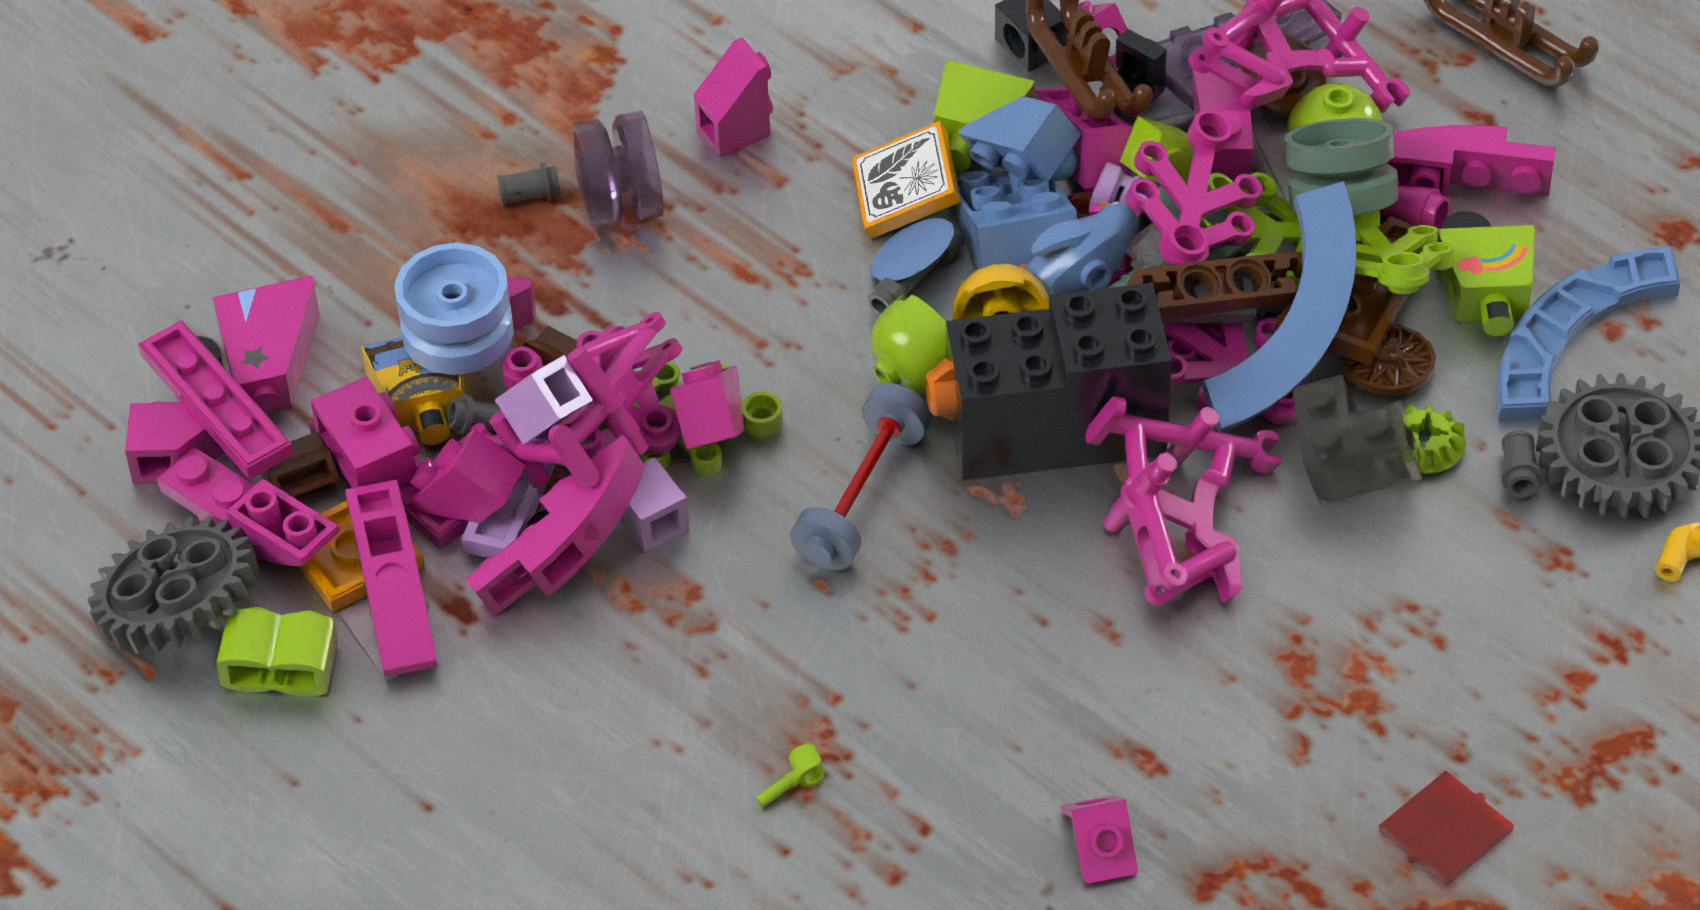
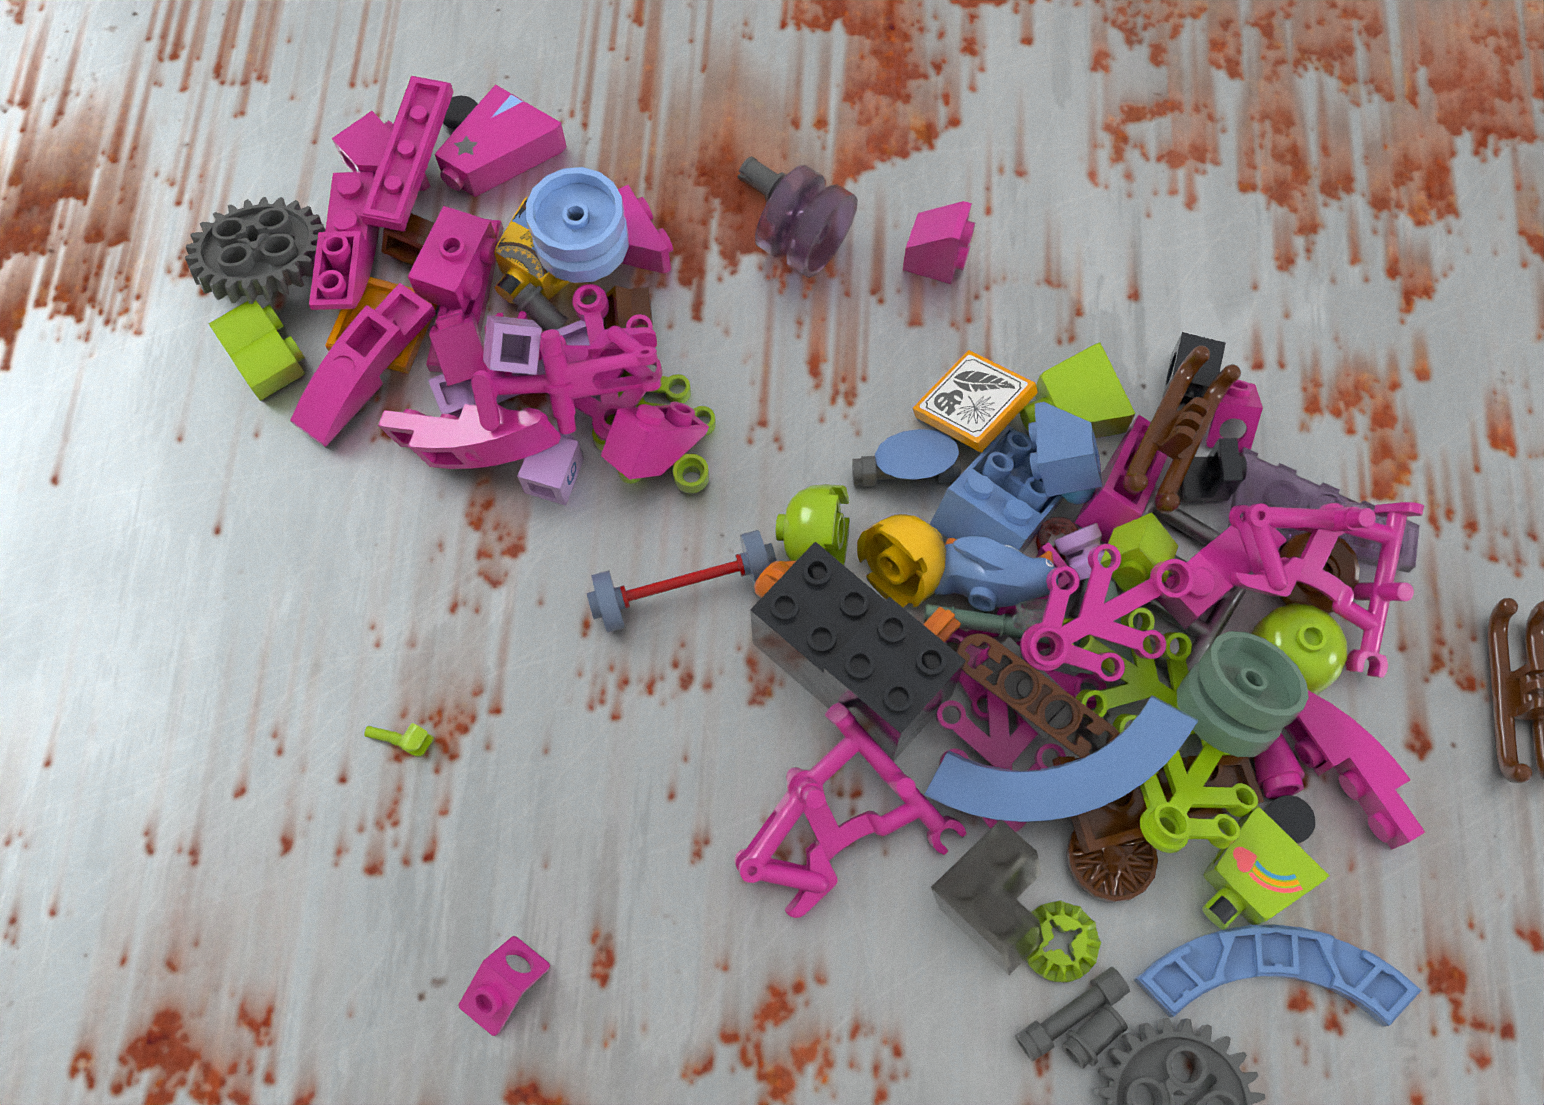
camera: 50 degrees right, 20 degrees up
none -> dark grey bar [1015,966,1130,1062]

